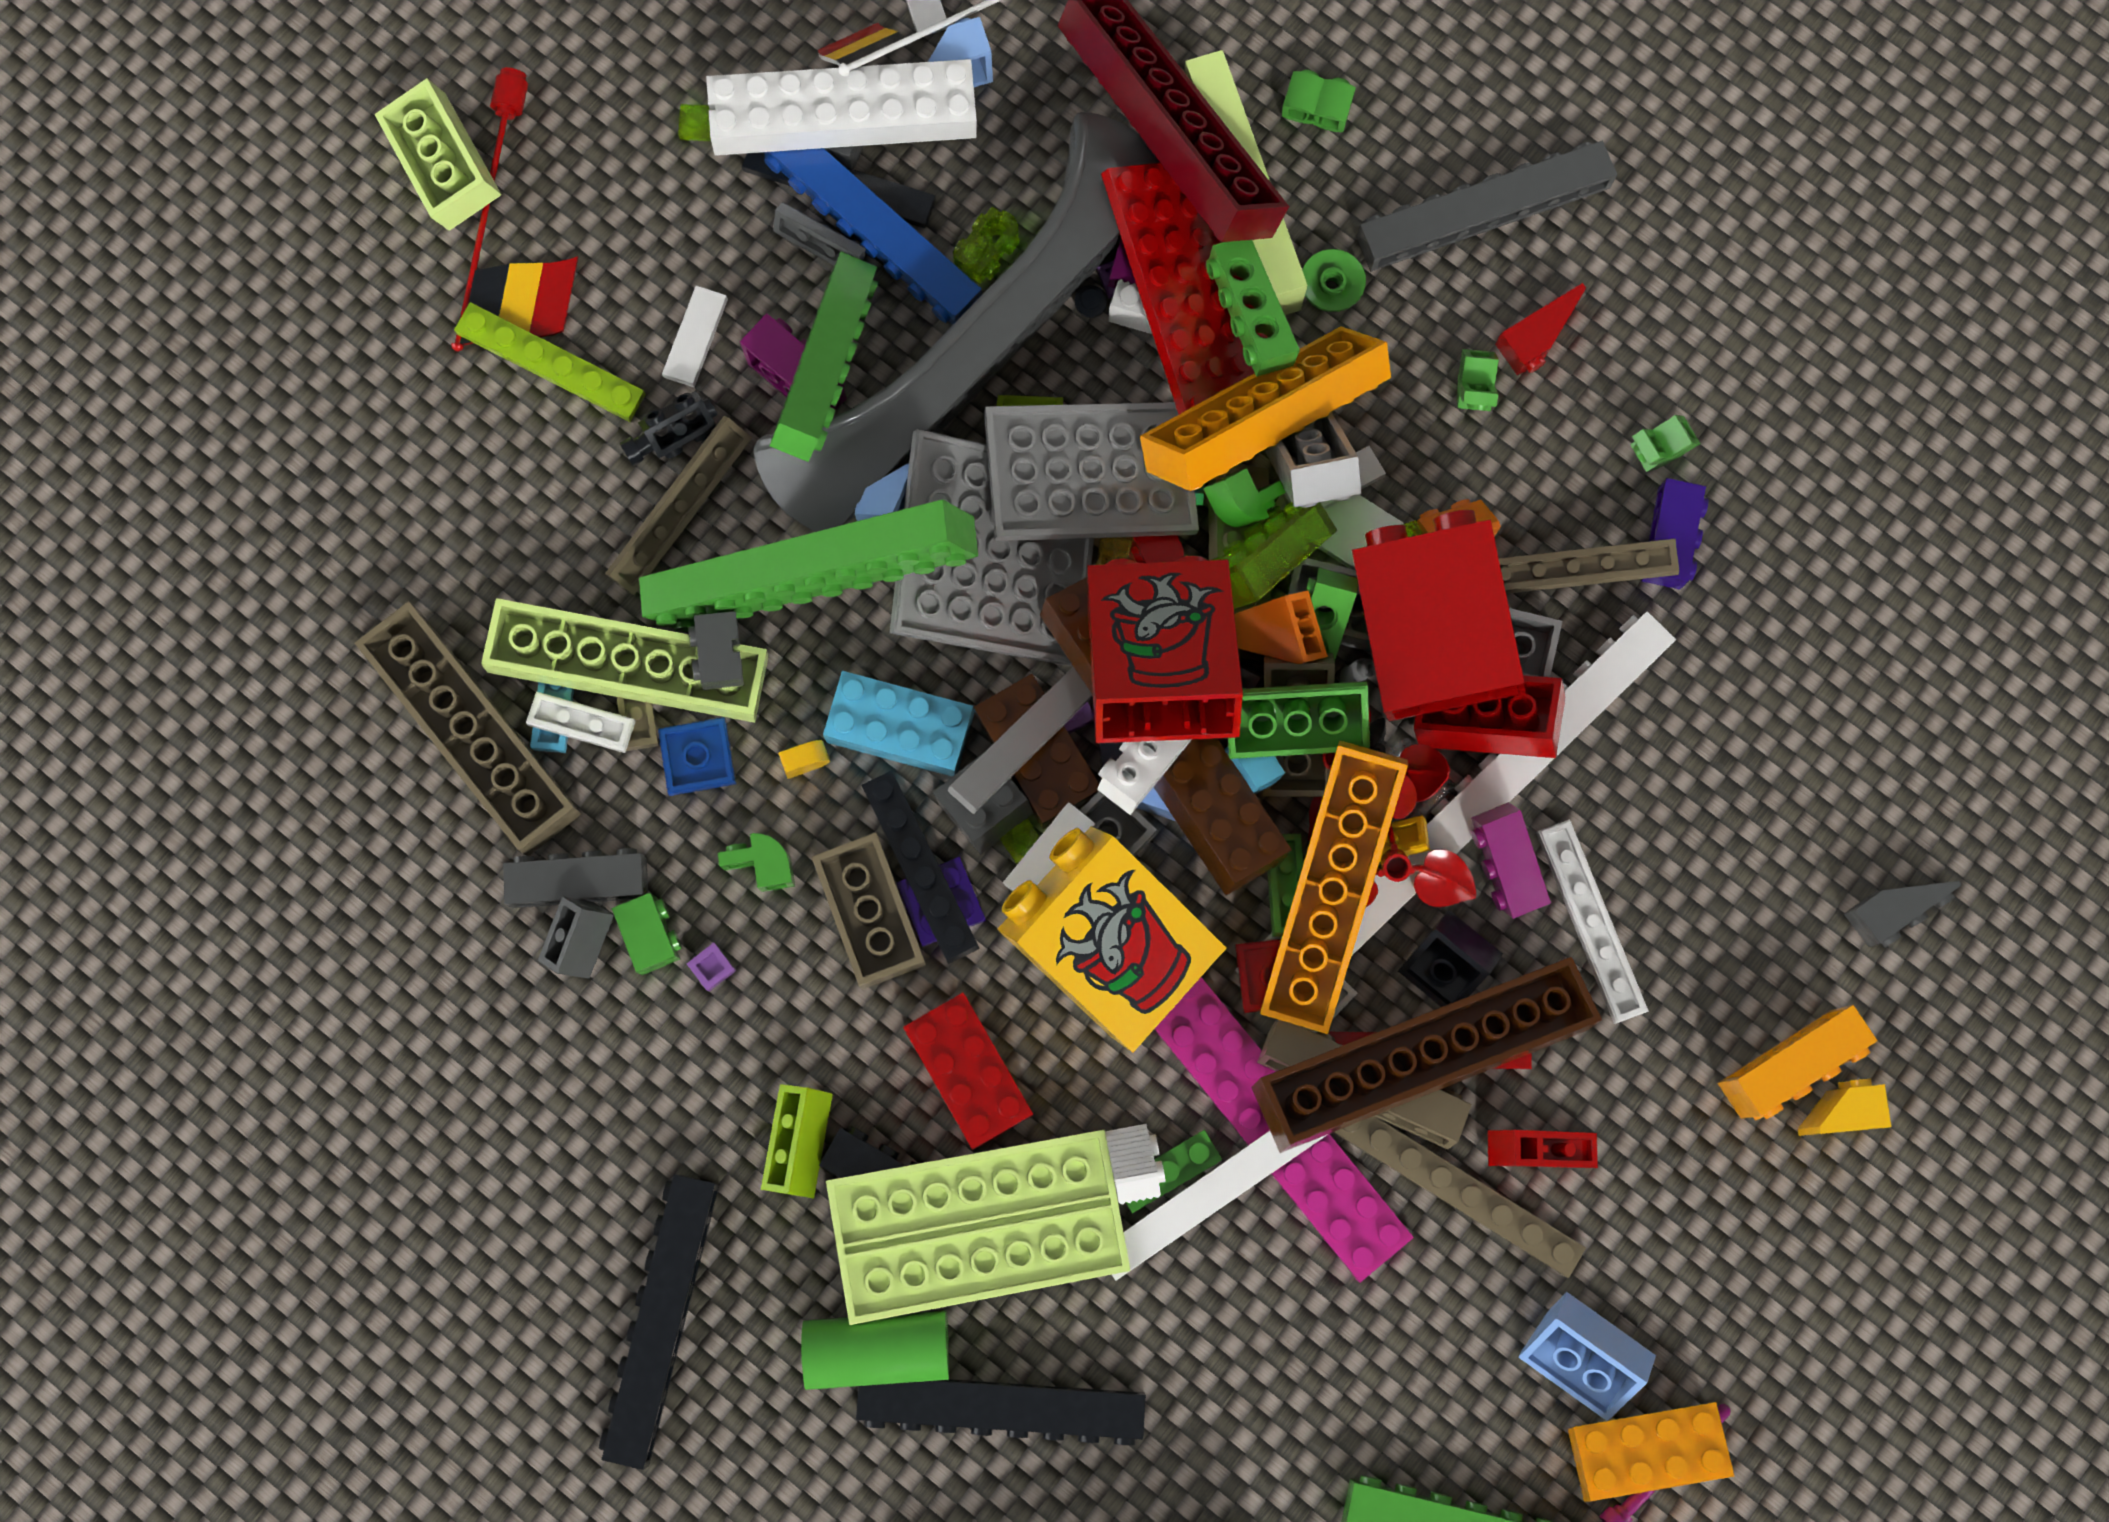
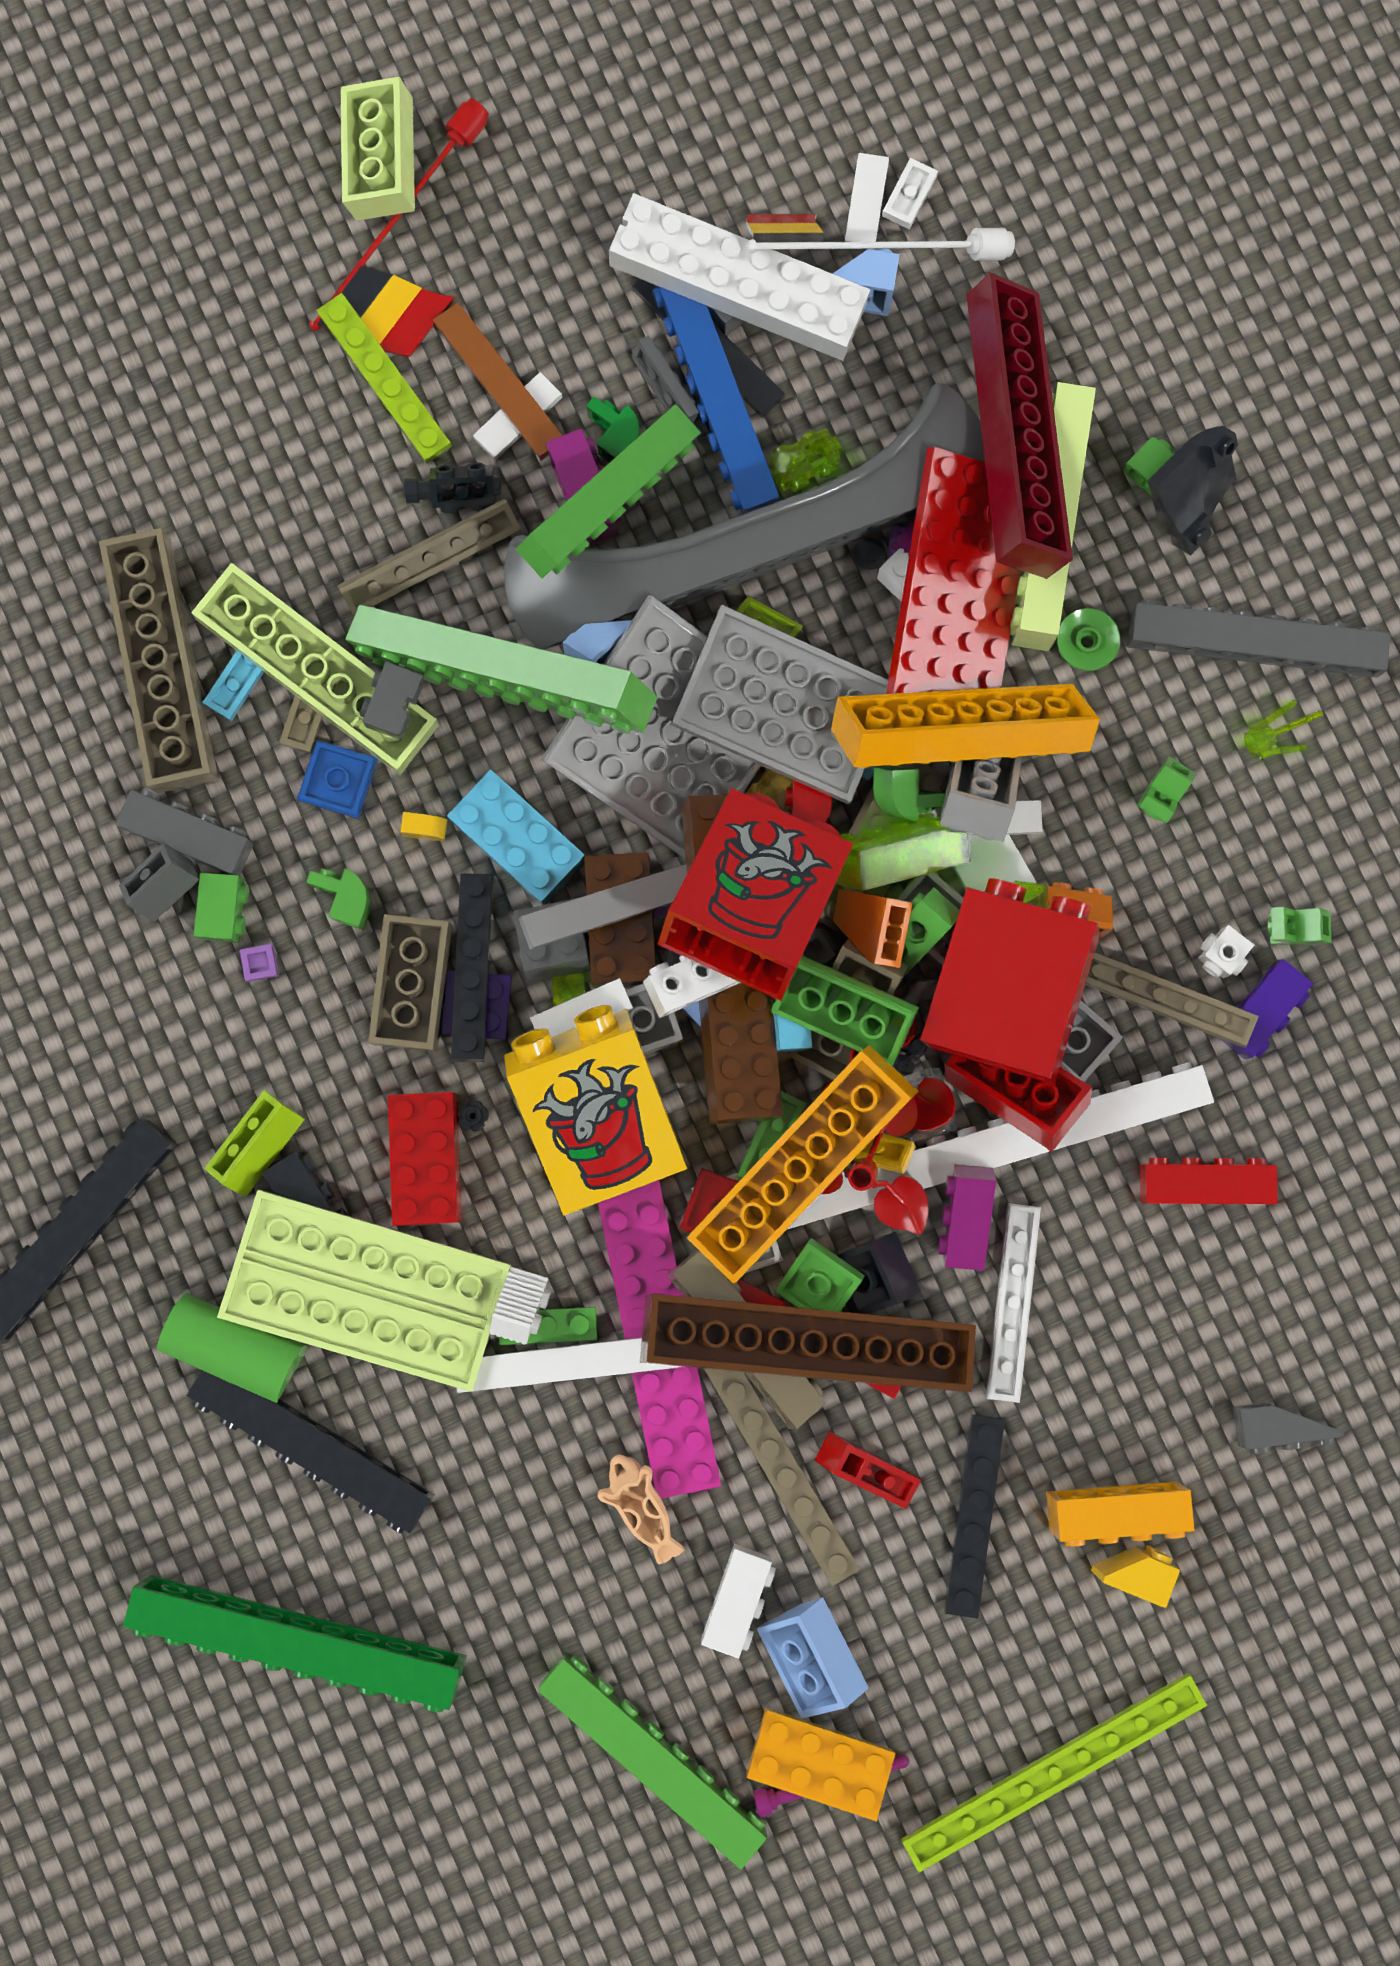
camera: 30 degrees right, 5 degrees up
white tile [526,691,636,753] -> none
clear neon green plate [678,104,711,141] -> none
bright green brick [1206,240,1300,377] -> none
red slope [1495,283,1586,376] -> none
none -> dark orange tile [433,302,563,461]
none -> black plate [457,1100,489,1132]
none -> green brick [586,396,640,463]
none -> light nougat animal [598,1454,685,1564]
none -> white brick [701,1544,776,1659]
none -> bright green plate [775,1238,865,1312]
none -> lime plate [901,1673,1208,1872]
none -> black plate [944,1414,1005,1619]
none -> red brick [1140,1158,1278,1204]
none -> black slope [1148,426,1238,556]
none -> white brick [1198,925,1254,978]
none -> clear neon green plant [1243,700,1323,759]

